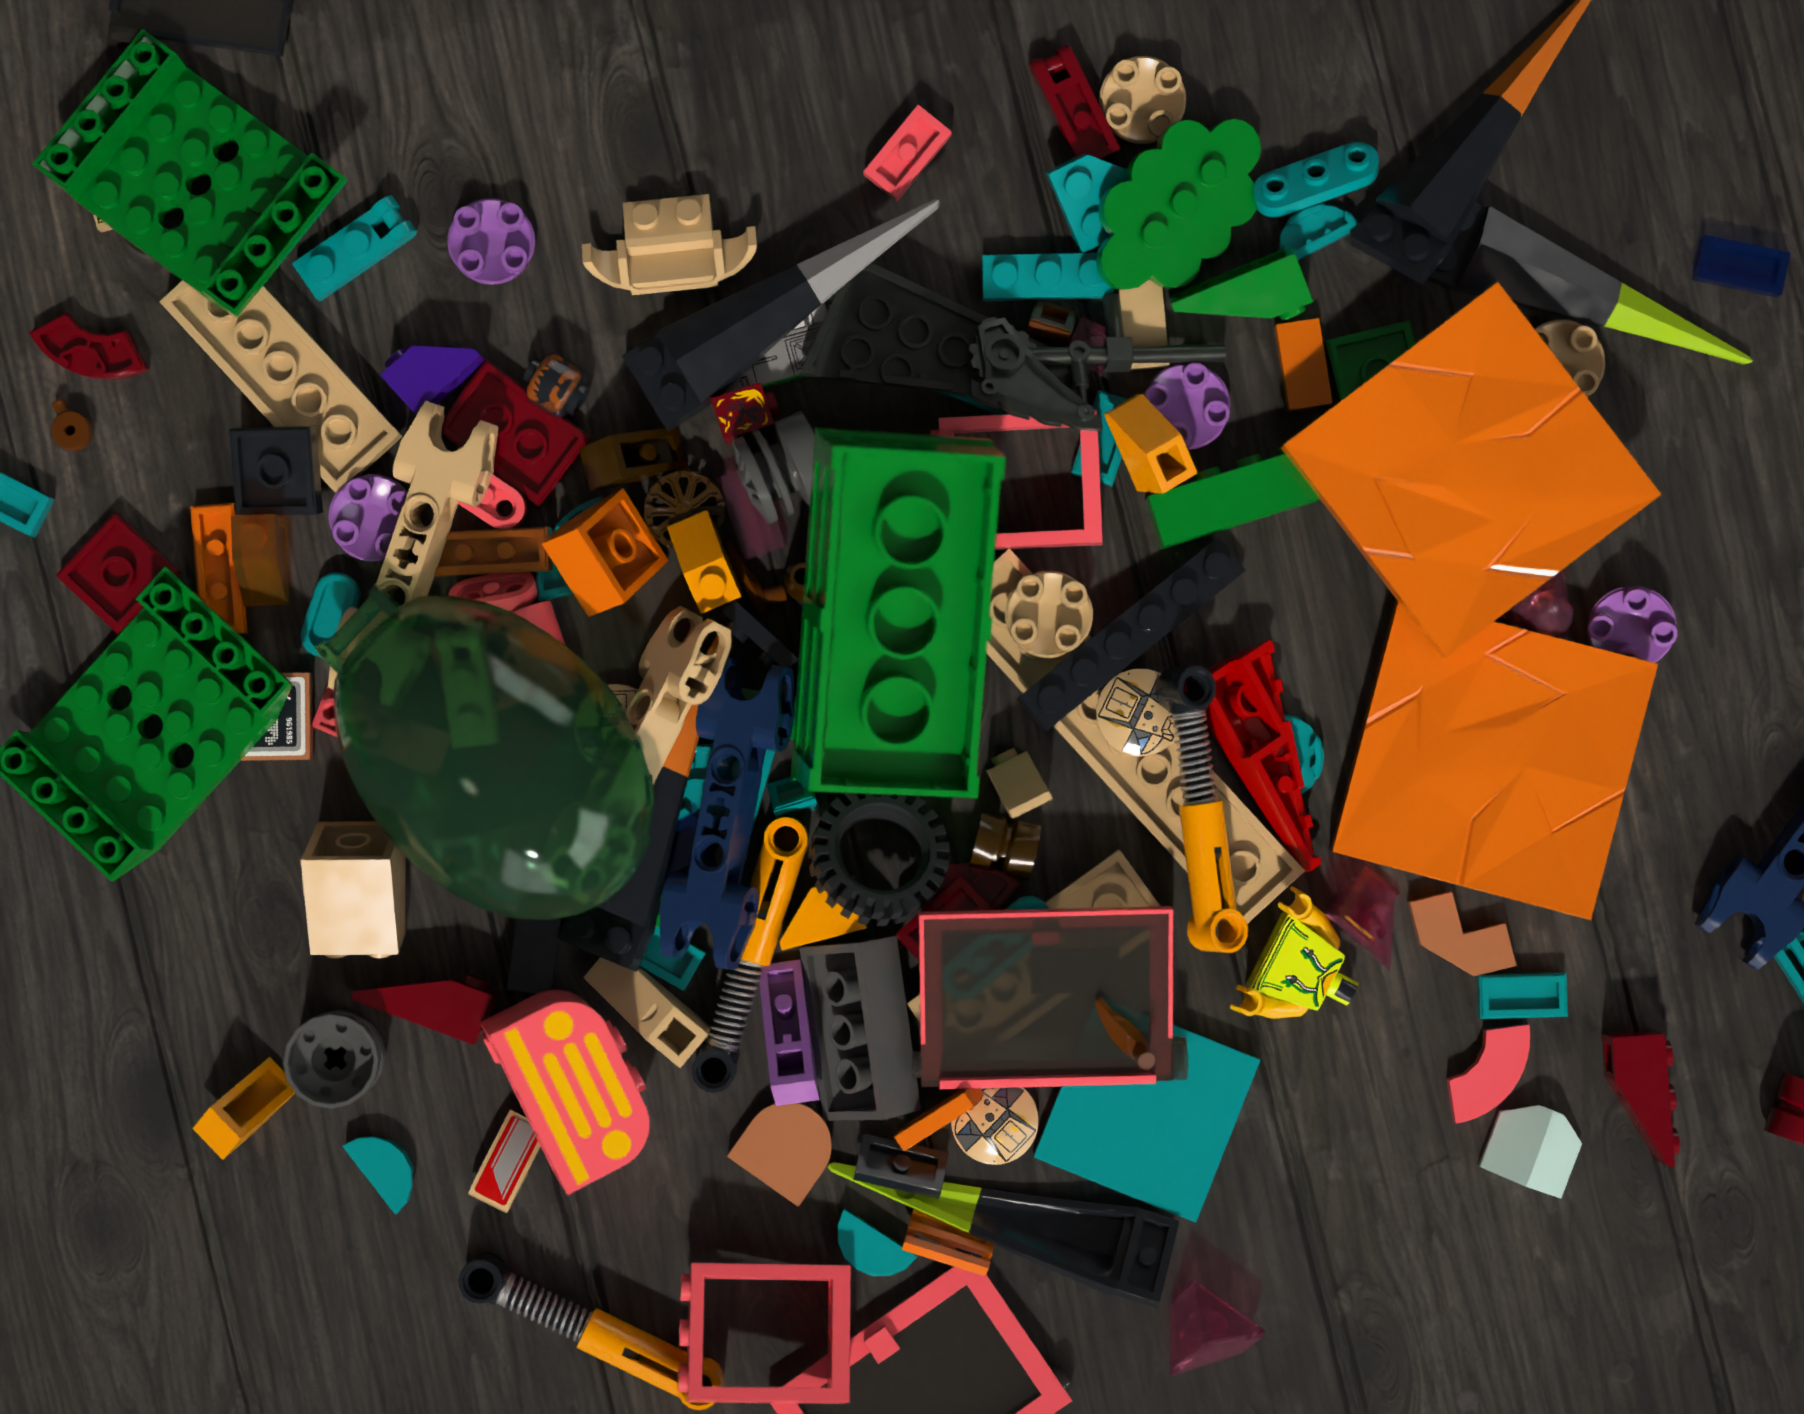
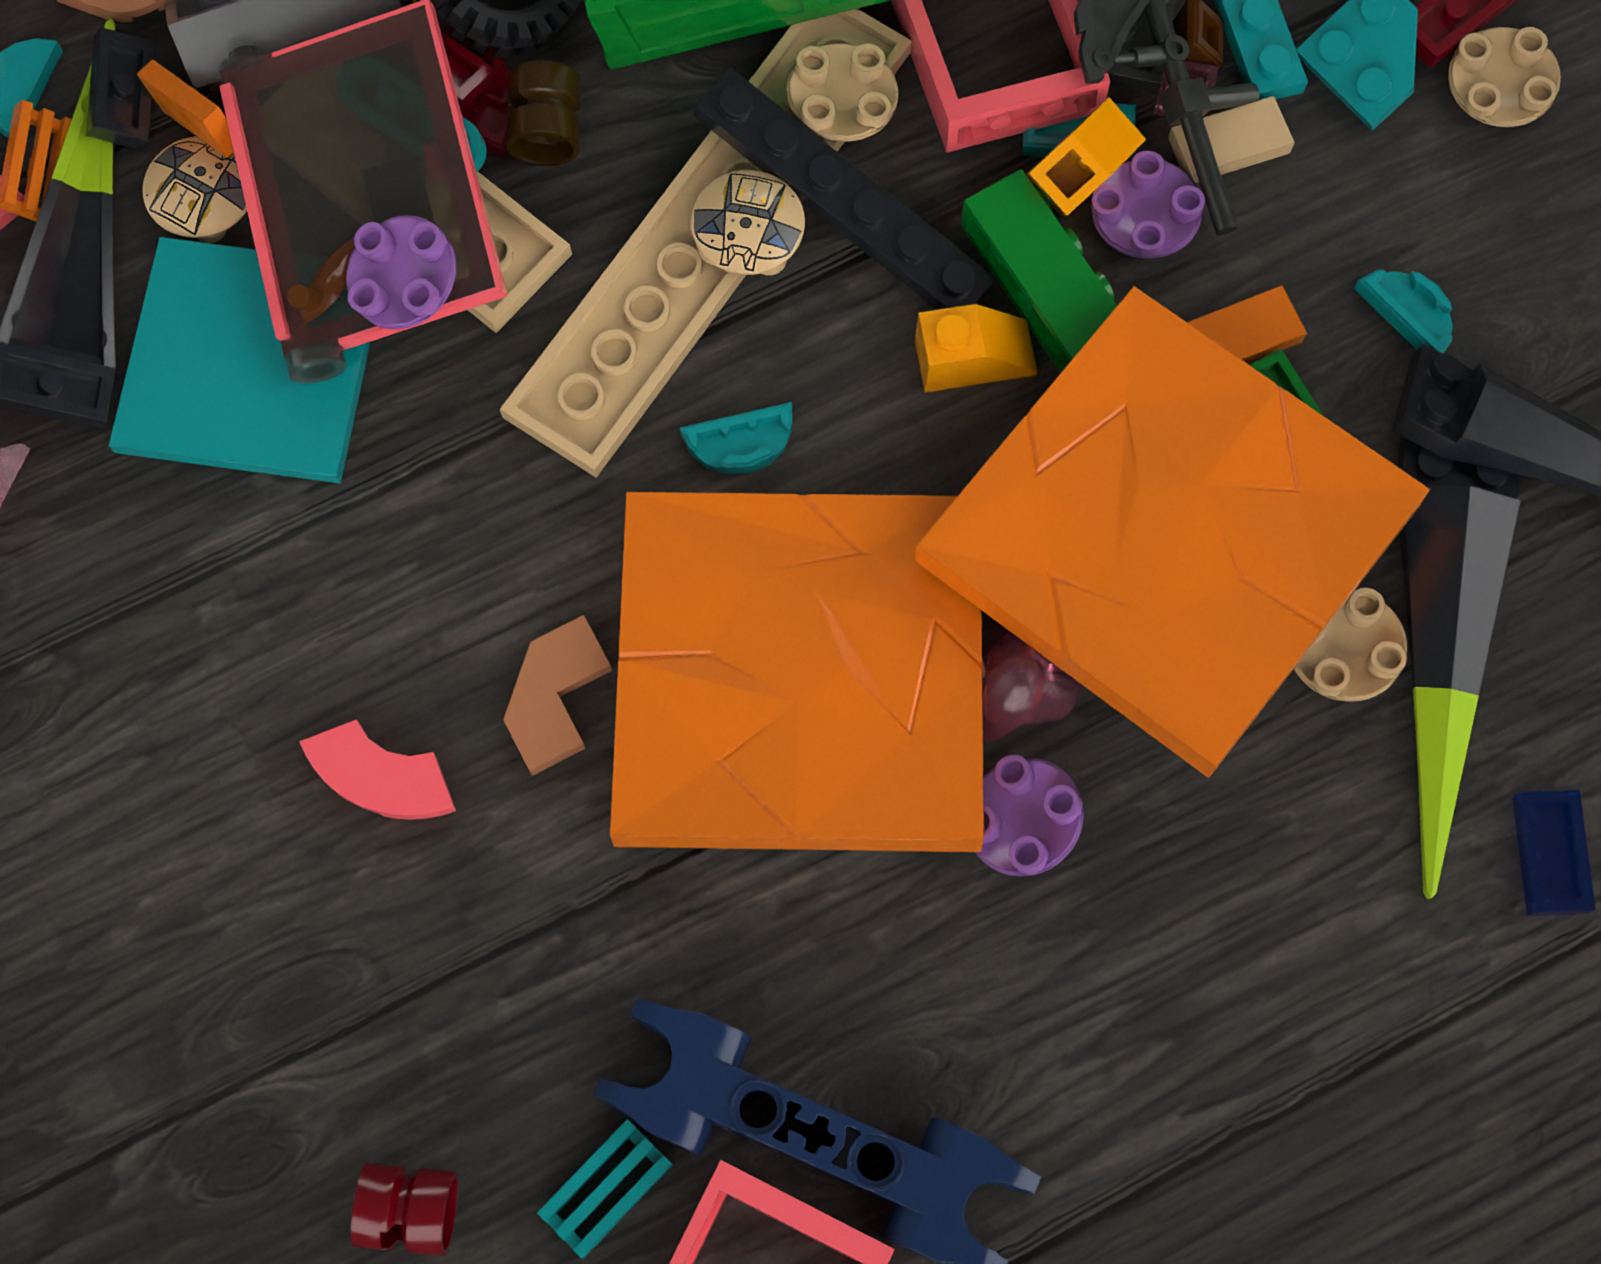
camera: 70 degrees right, 15 degrees down
tan slope [987,748,1053,819] -> none
green plate [1096,119,1261,291] -> none
piece [1155,666,1248,953] -> none
green slope [1168,246,1313,320] -> none
red wedge [1184,639,1321,872] -> none
torso [1230,886,1359,1019] -> none
teal plate [1253,142,1379,218] -> none
clear pink slope [1325,864,1400,971] -> none
teal tile [1476,972,1568,1019] -> none
light aqua slope [1478,1105,1582,1199] -> none
dark red slope [1601,1030,1680,1167] -> none
none -> medium lavender dish [346,215,456,329]
none -> light orange slope [915,304,1037,393]

